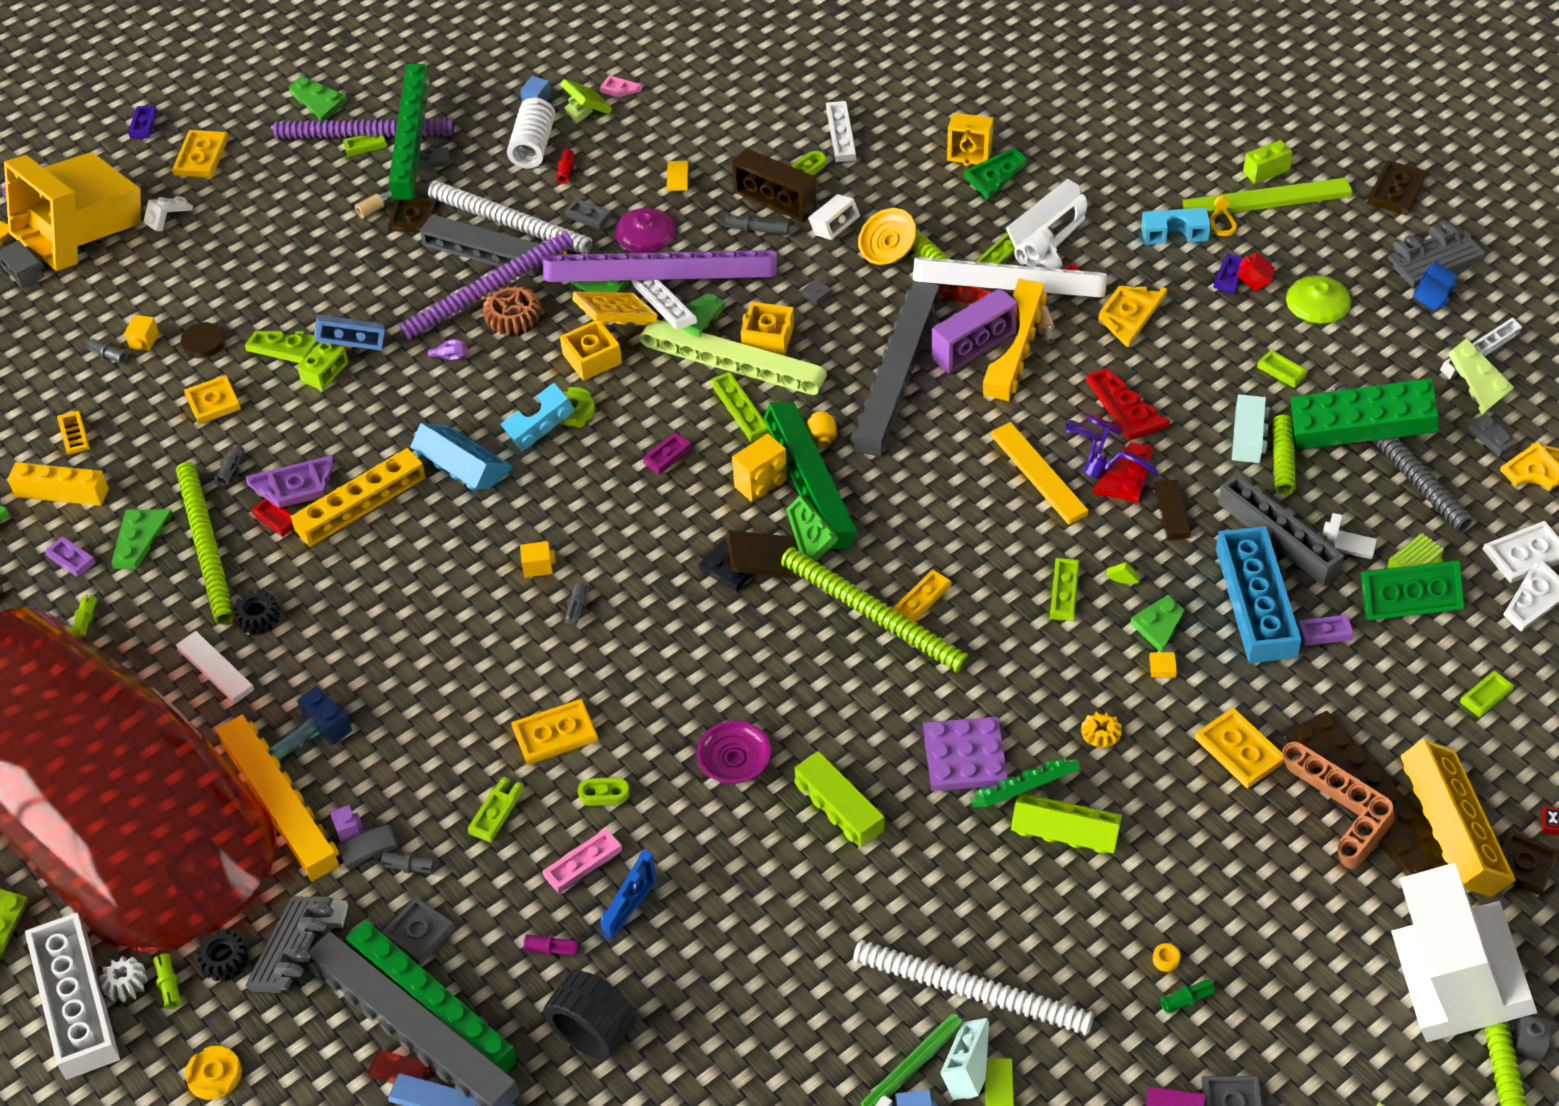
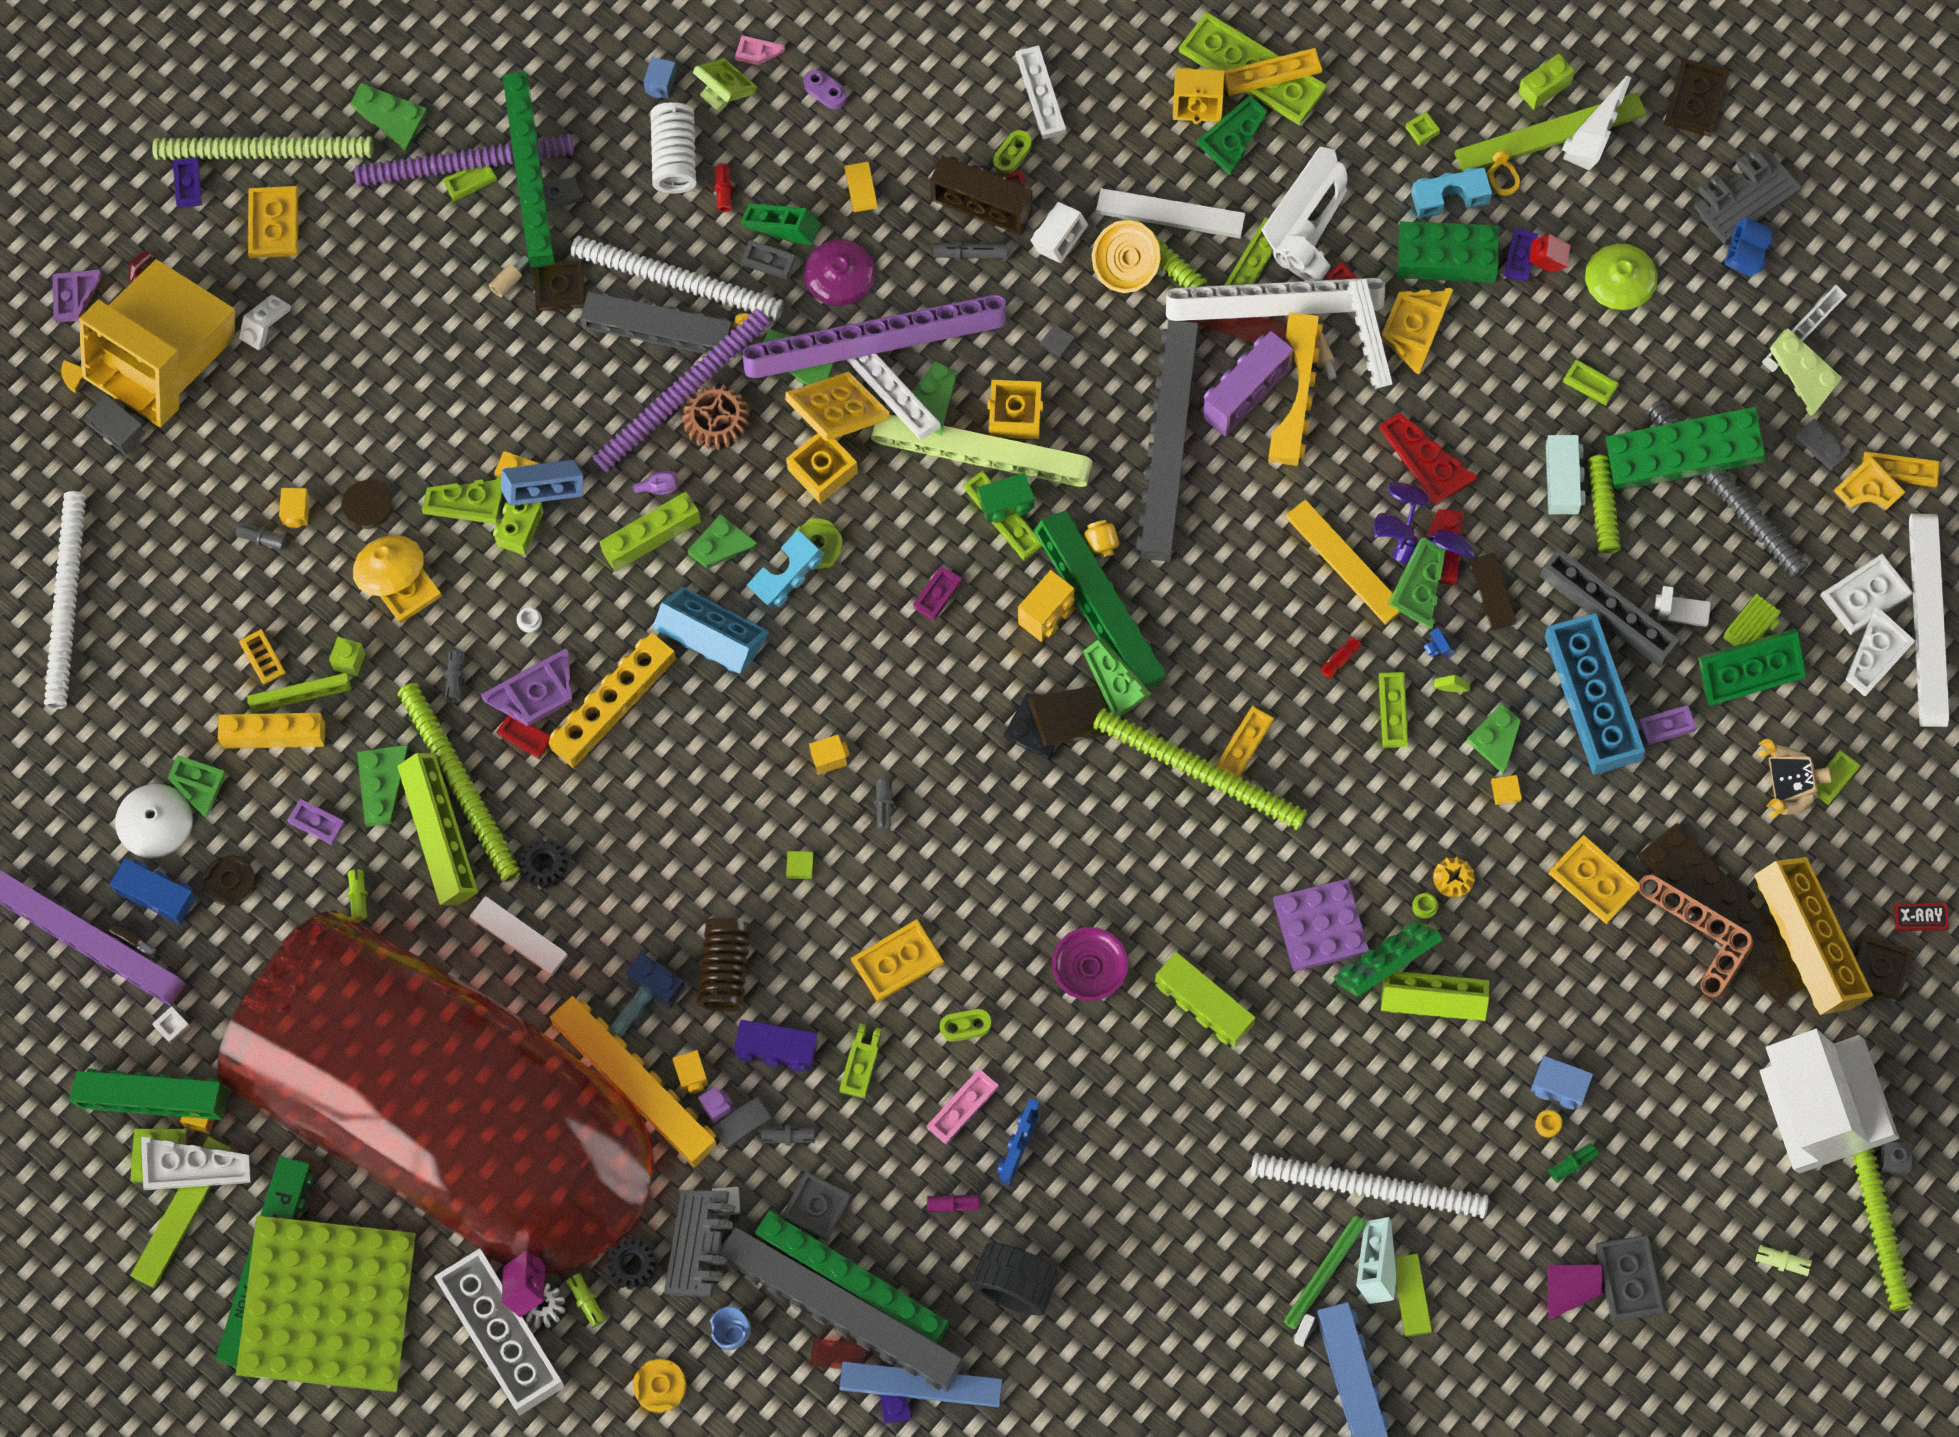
camera: 10 degrees left, 20 degrees up
none -> yellowish green piece [152,136,374,160]
none -> lime tile [247,673,352,713]
none -> lime brick [329,637,366,676]
none -> yellow hat [353,535,424,596]
none -> lime brick [397,753,478,906]
none -> magenta brick [502,1251,545,1317]
none -> white plate [517,608,542,632]
none -> lime brick [599,491,701,572]
none -> yellow brick [673,1050,708,1094]
none -> bright green wing [687,515,757,569]
none -> dark brown piece [696,918,752,1012]
none -> medium blue hair [710,1306,751,1350]
none -> dark purple brick [734,1019,818,1072]
none -> green slope [740,203,821,245]
none -> lime tile [786,851,814,879]
none -> medium lavender plate [803,70,847,109]
none -> green brick [977,472,1035,523]
none -> white tile [1096,188,1245,239]
none -> lime plate [1179,12,1327,126]
none -> yellow tile [1224,48,1322,96]
none -> red axle [1320,637,1361,679]
none -> white piece [1347,279,1392,389]
none -> bright green wing [1388,537,1445,629]
none -> green brick [1397,221,1499,283]
none -> lime plate [1405,112,1440,146]
none -> lime plate [1412,893,1438,919]
none -> blue tile [1424,628,1456,658]
none -> medium blue brick [1530,1056,1593,1109]
none -> white wedge [1562,76,1631,170]
none -> torso [1758,739,1832,818]

